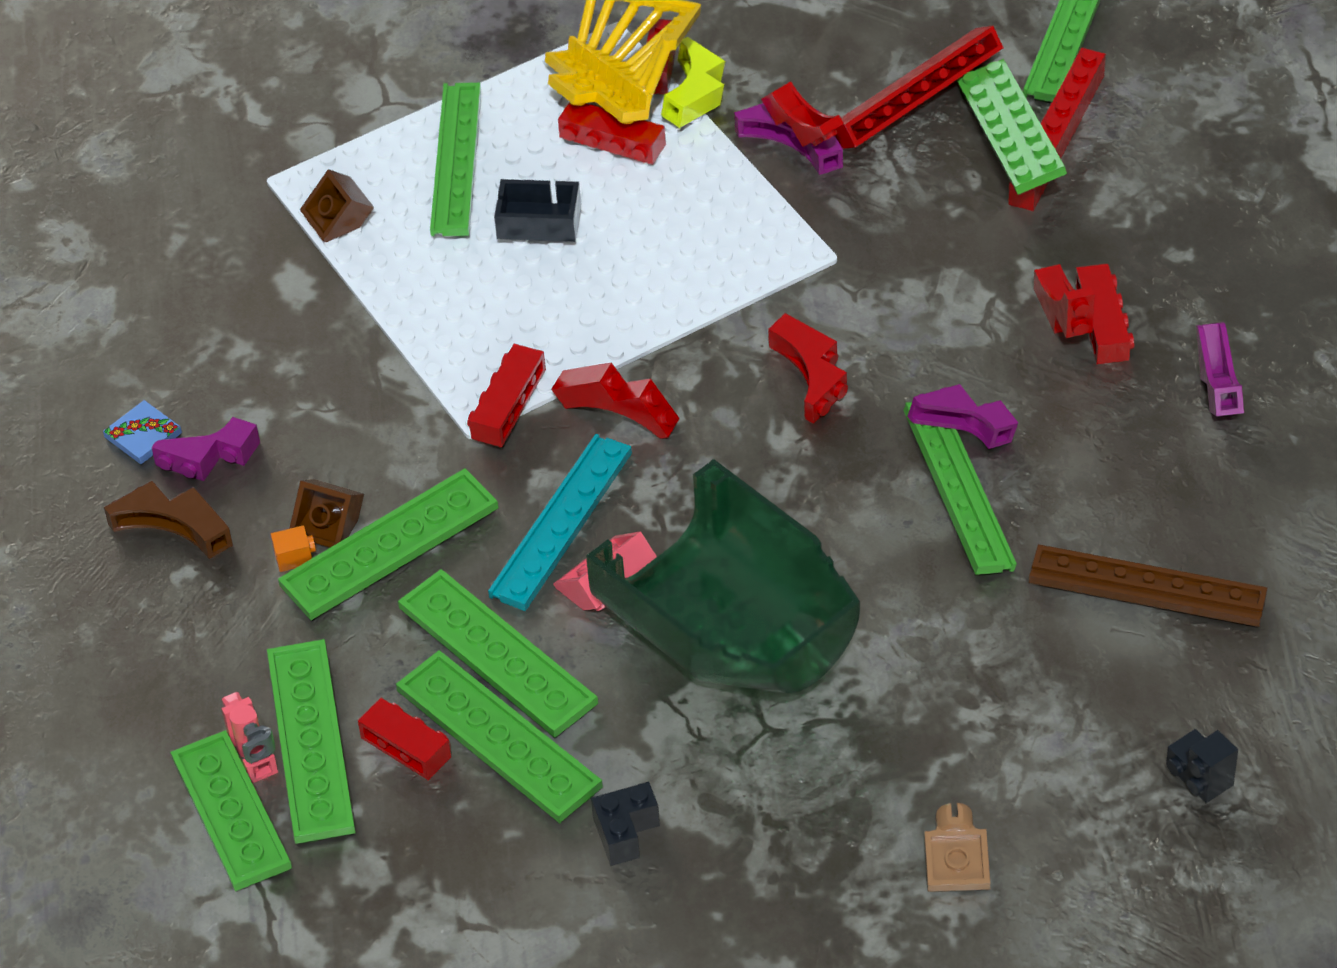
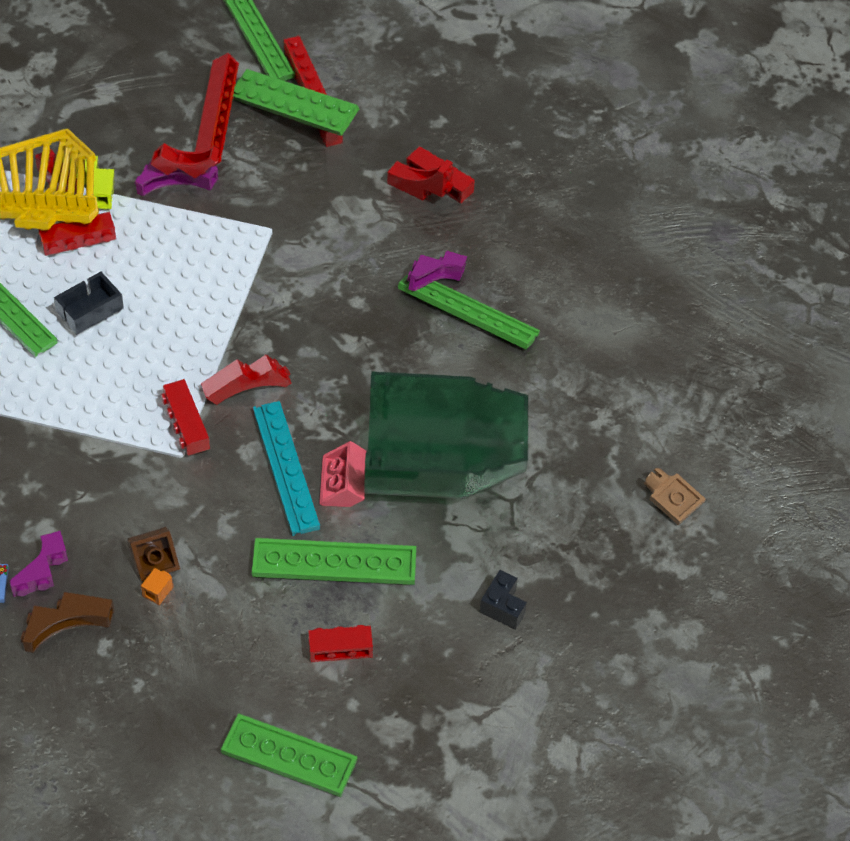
camera: 50 degrees left, 5 degrees up
coral hips [221,692,278,784] -> none
bright green plate [267,639,355,844] -> none
bright green plate [278,468,498,620] -> none
bright green plate [396,650,603,823] -> none
red arch [768,313,848,424] -> none
reddish brown plate [1029,544,1268,627] -> none
black brick [1166,729,1238,803] -> none
magenta arch [1196,322,1244,416] -> none

